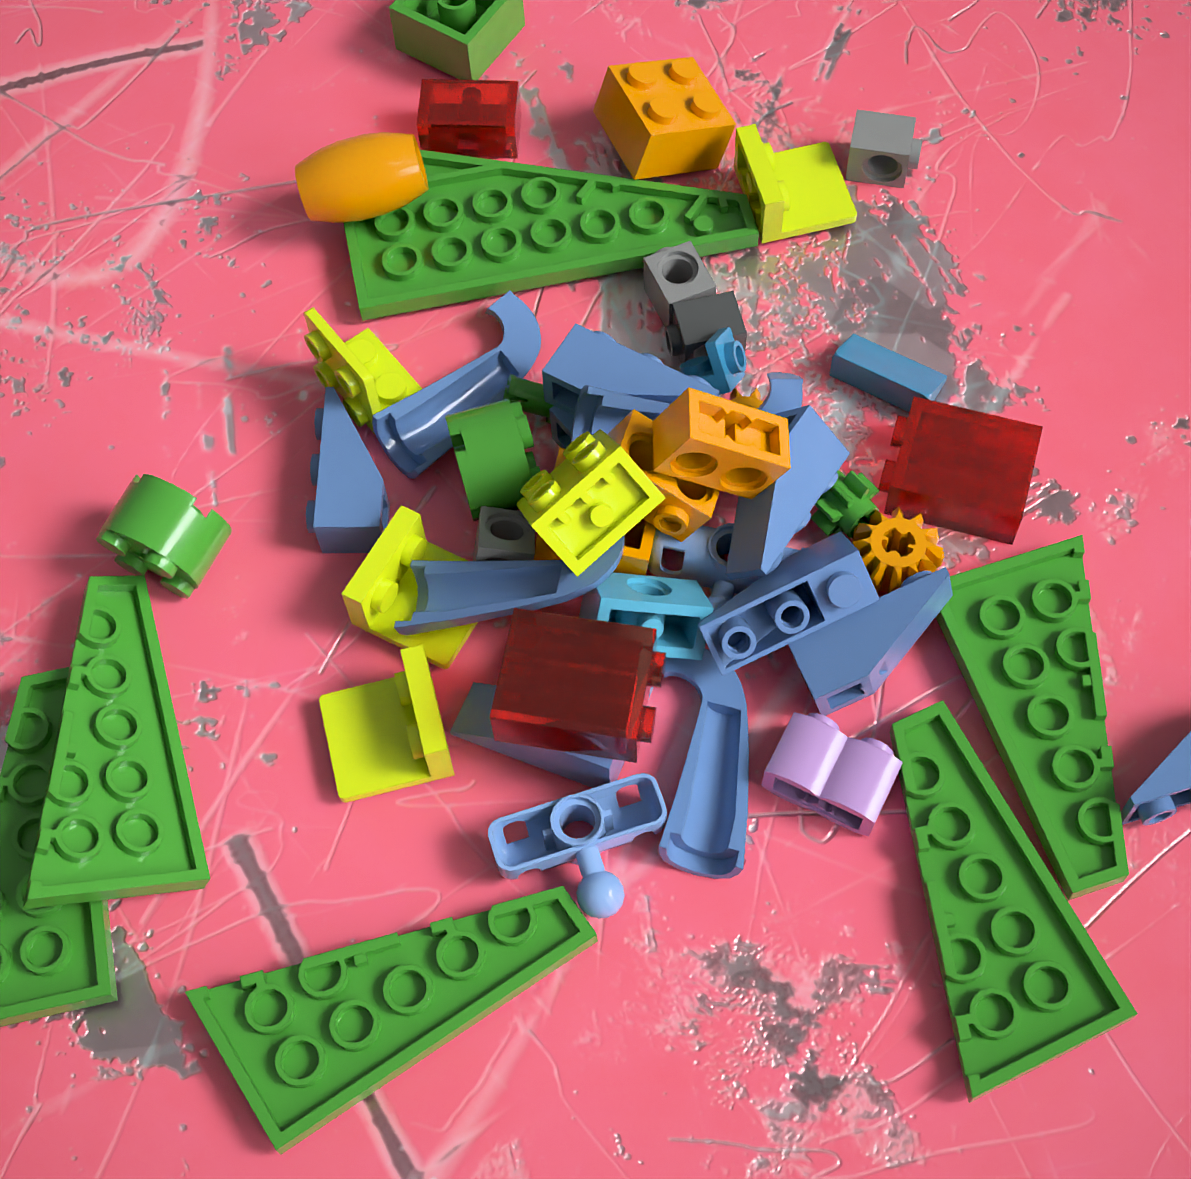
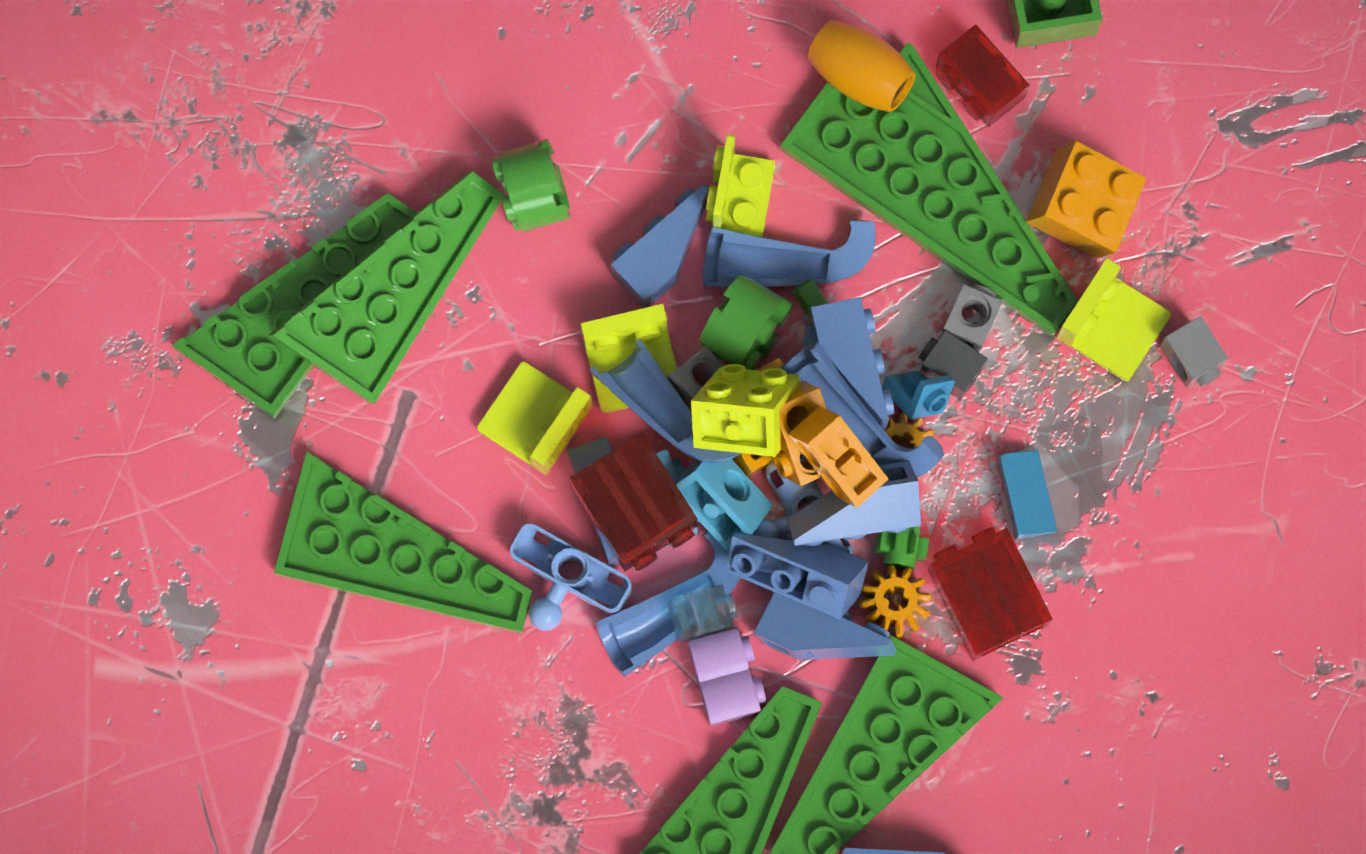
camera: 45 degrees right, 15 degrees up
none -> clear light blue brick [667,584,737,644]

